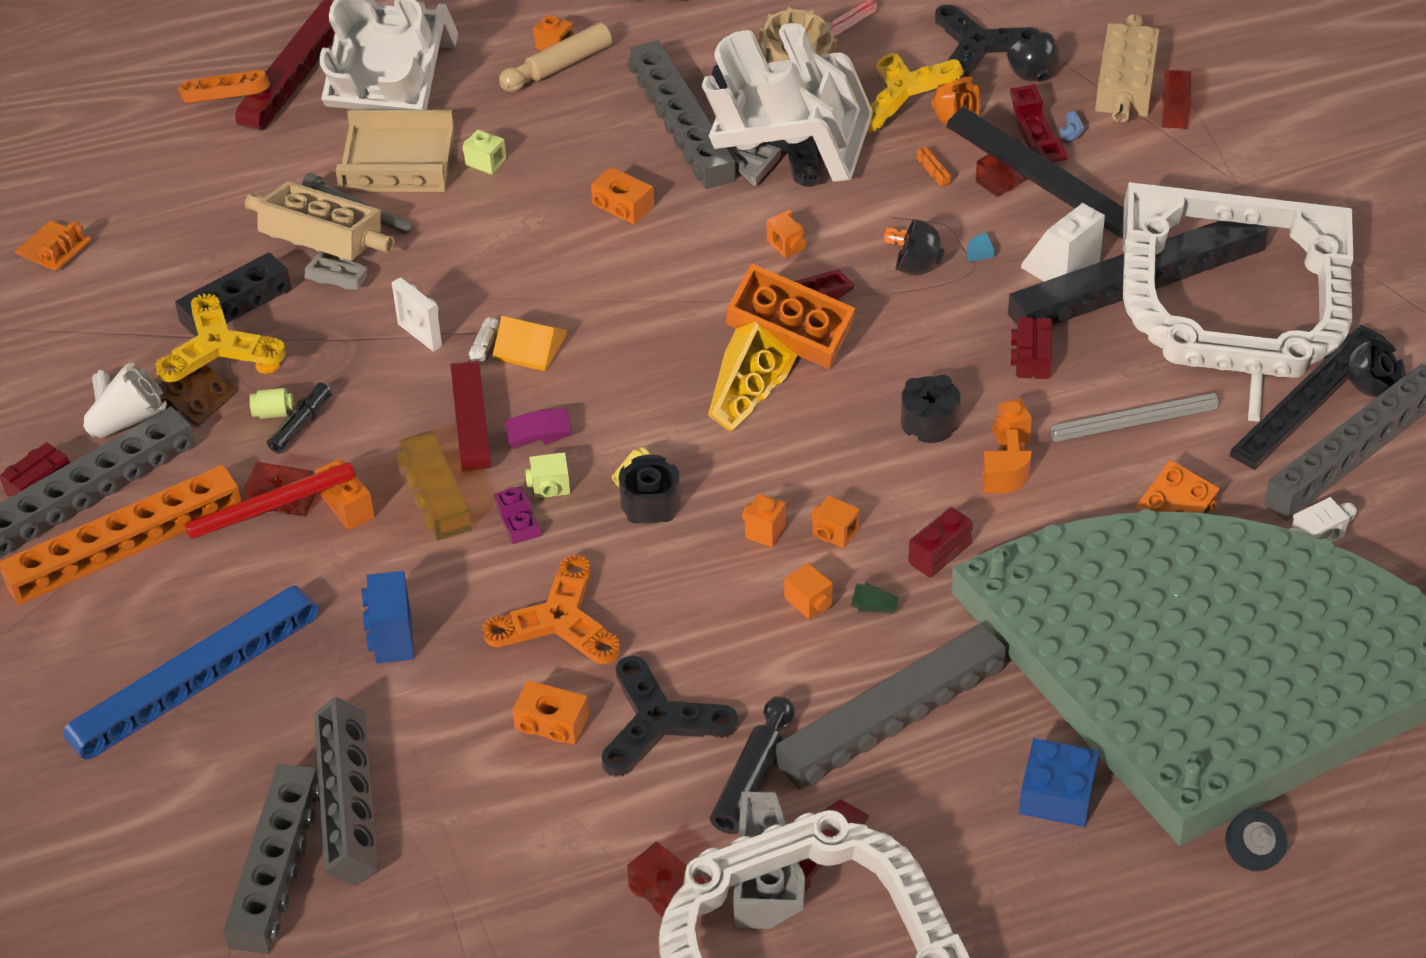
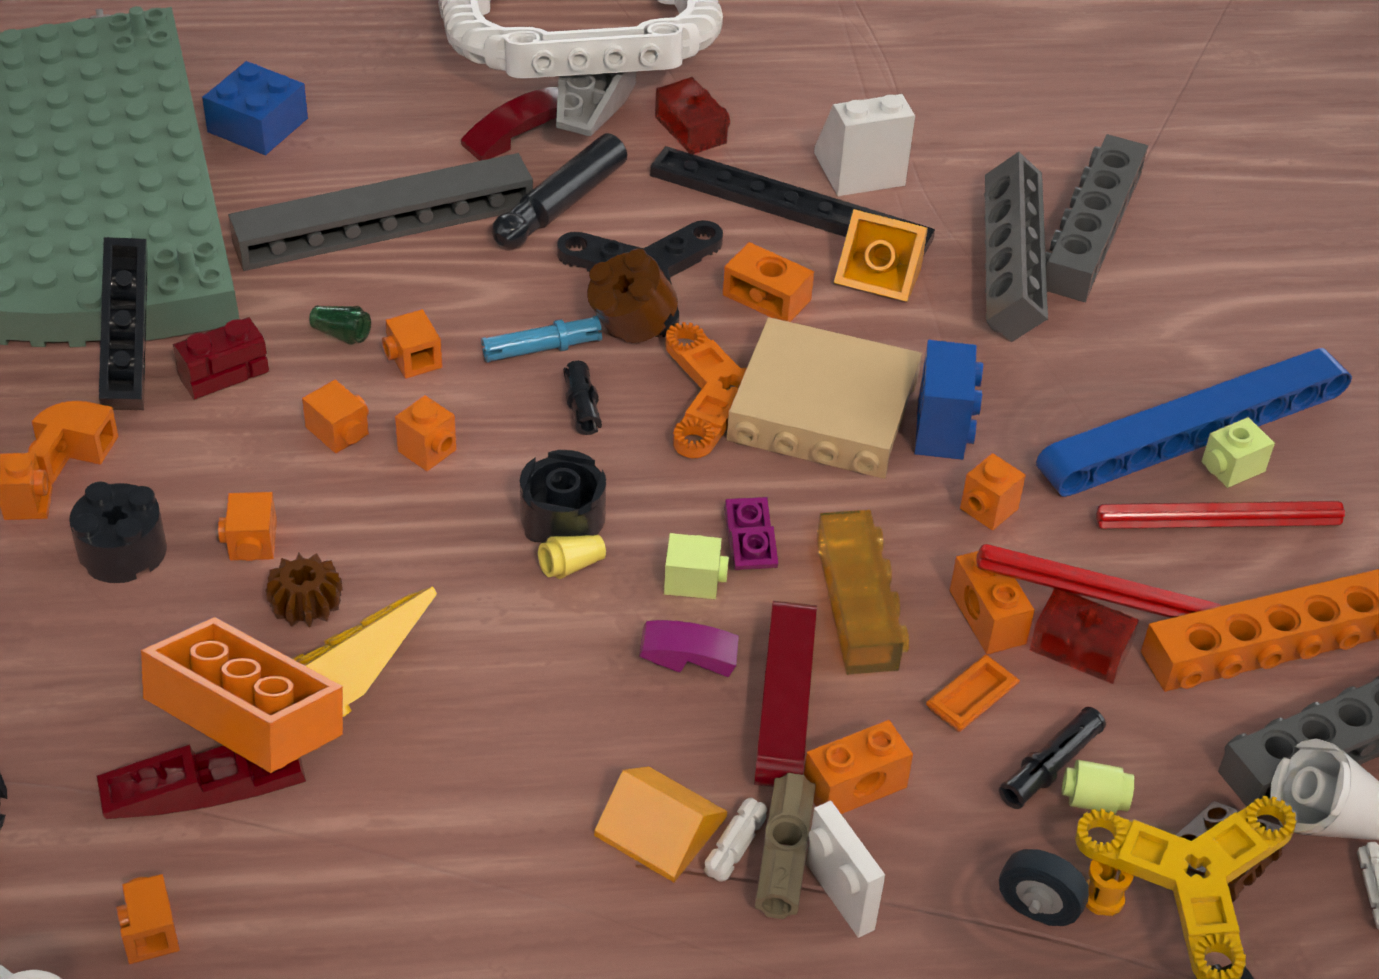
camera: 170 degrees left, 0 degrees up
none -> black brick [99,237,148,410]
none -> orange brick [218,492,277,561]
none -> reddish brown gear [265,552,343,628]
none -> dark azure pin [481,315,602,363]
none -> black pin [563,360,602,435]
none -> reddish brown brick [587,248,678,343]
none -> black tile [650,146,935,257]
none -> tan panel [727,317,922,479]
none -> dark tan piece [755,773,816,919]
none -> orange brick [804,720,913,814]
none -> white slope [814,94,915,196]
none -> light orange slope [834,209,928,302]
none -> orange tile [926,654,1020,732]
none -> orange brick [960,453,1026,531]
none -> black wheel [999,849,1089,926]
none -> red axle [1096,501,1345,529]
none -> yellowish green brick [1201,417,1275,488]

